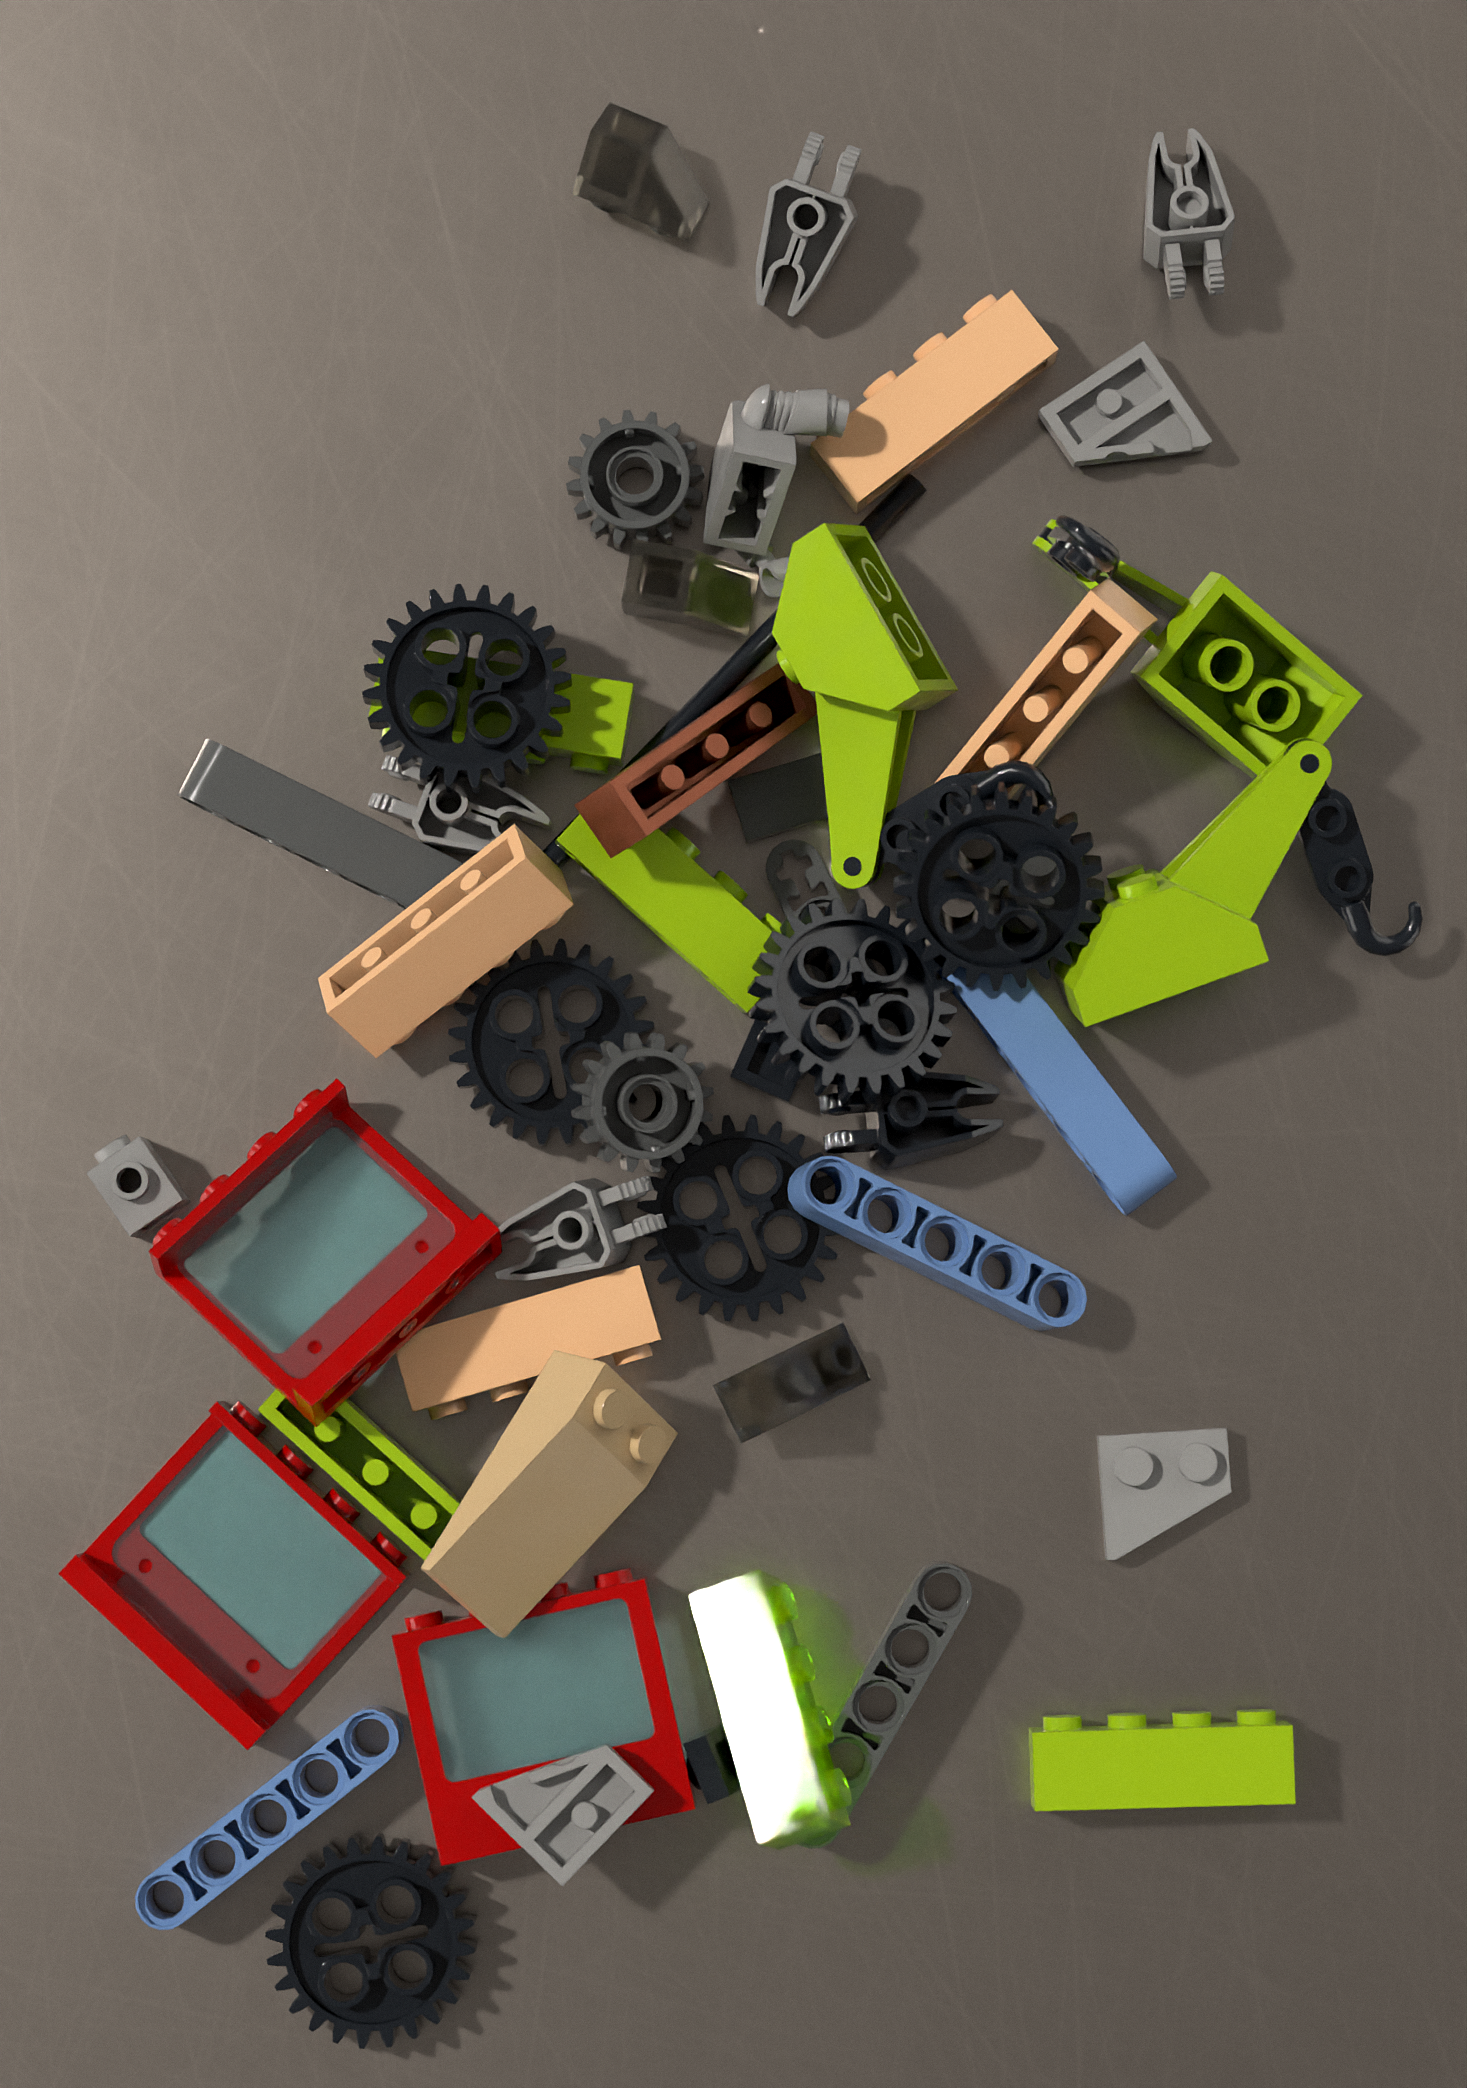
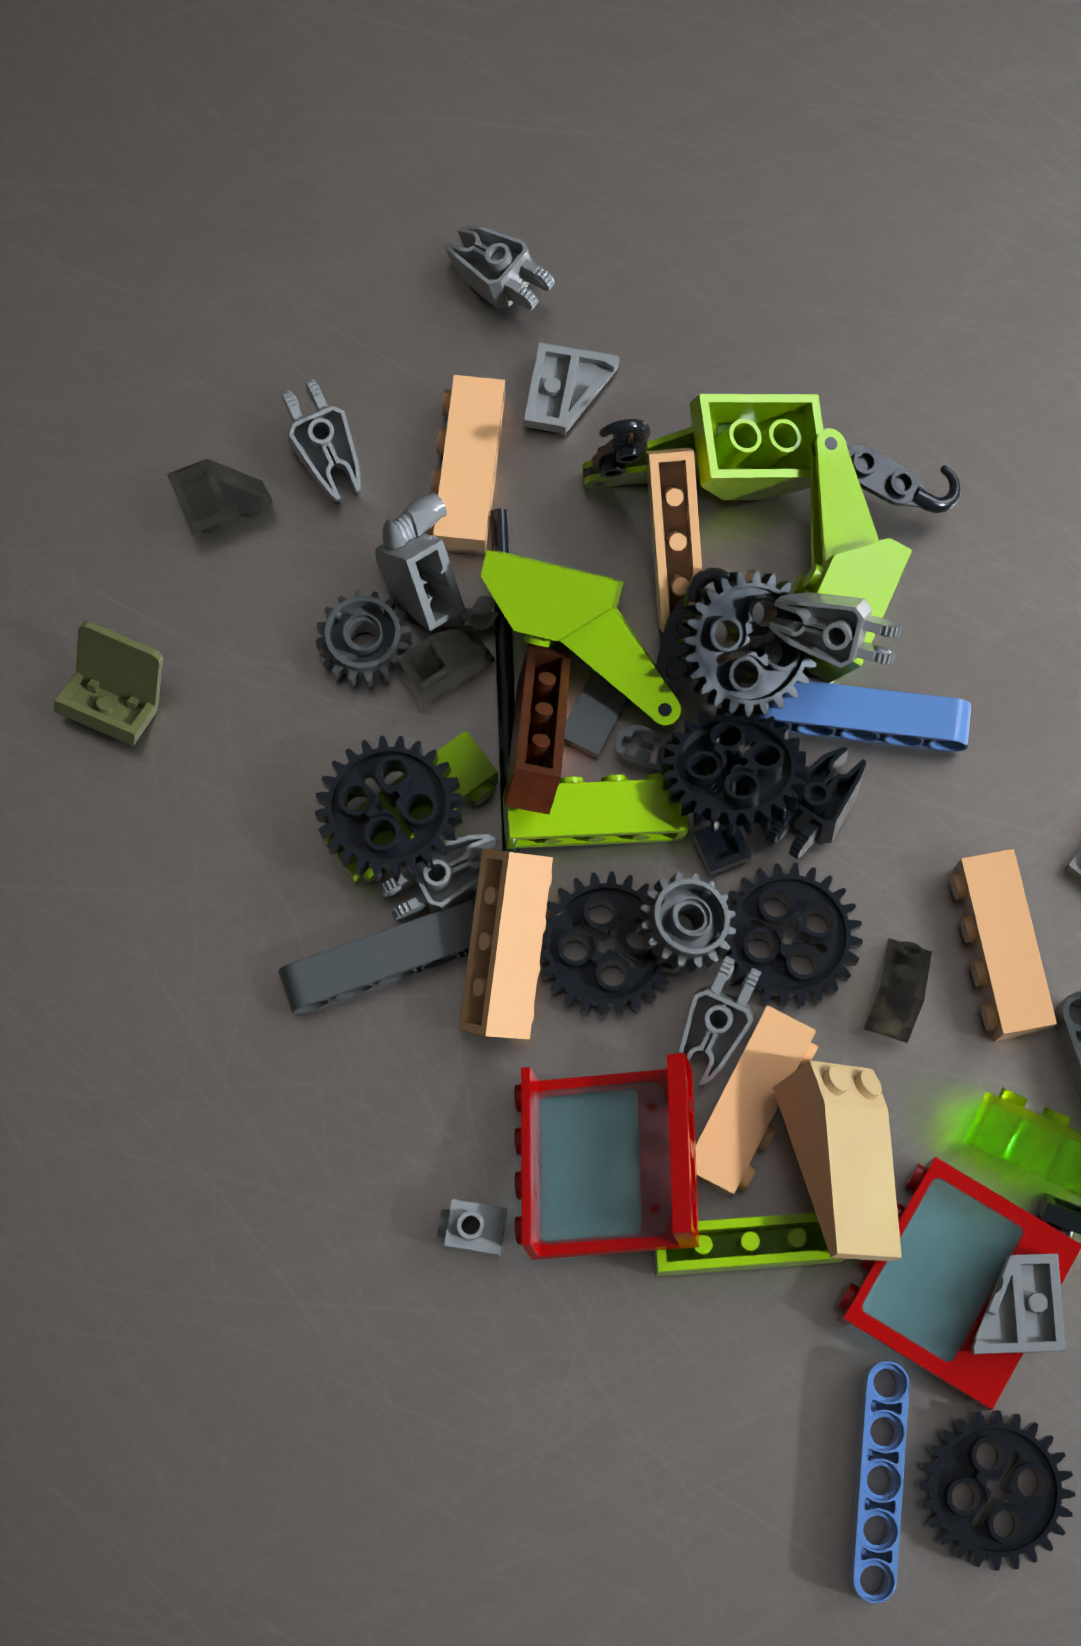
camera: 55 degrees left, 10 degrees down
clear light blue panel [58,1400,411,1751] -> none
medium blue beam [787,1155,1087,1331] -> none
none -> olive bracket [54,621,163,746]
none -> light grey hinge [769,592,902,668]
none -> light nougat brick [950,849,1057,1041]

